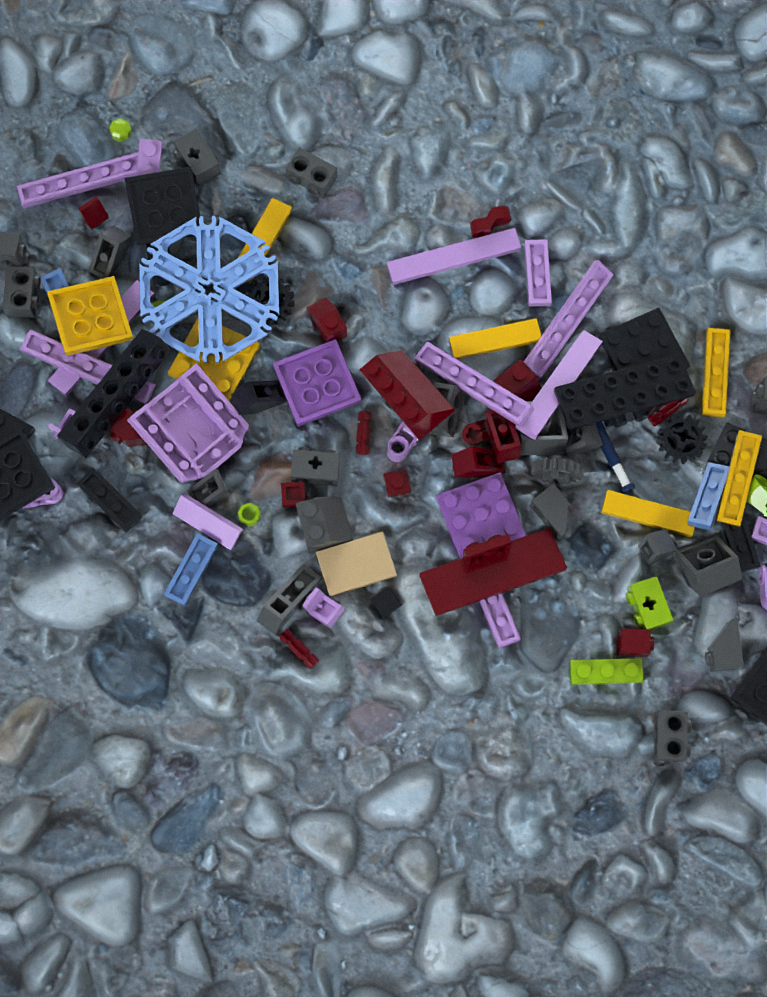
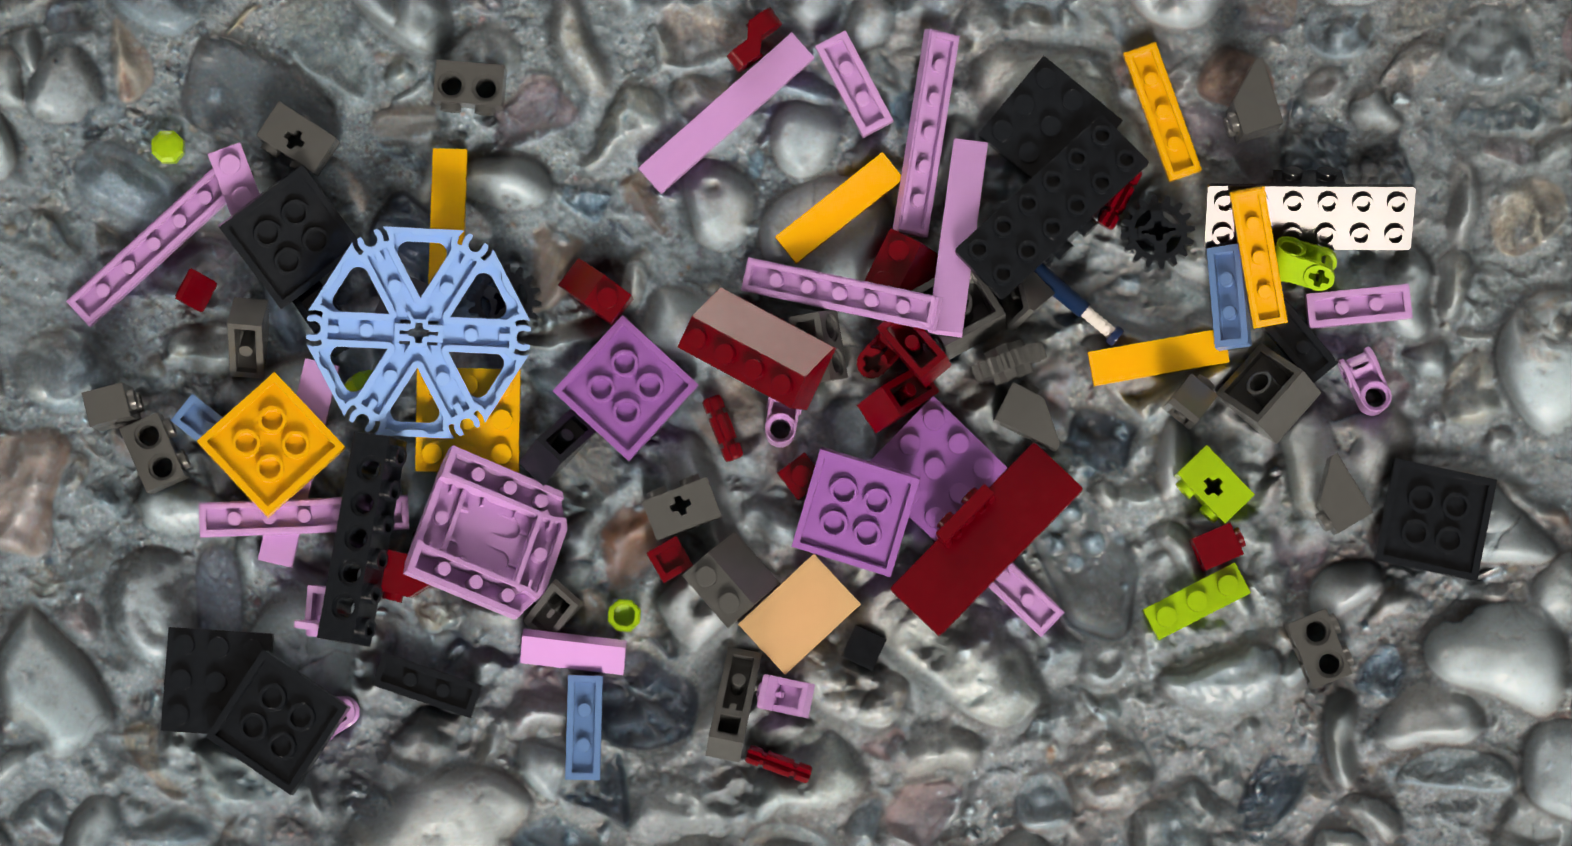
camera: 20 degrees left, 10 degrees up
none -> medium lavender plate [791,447,921,577]

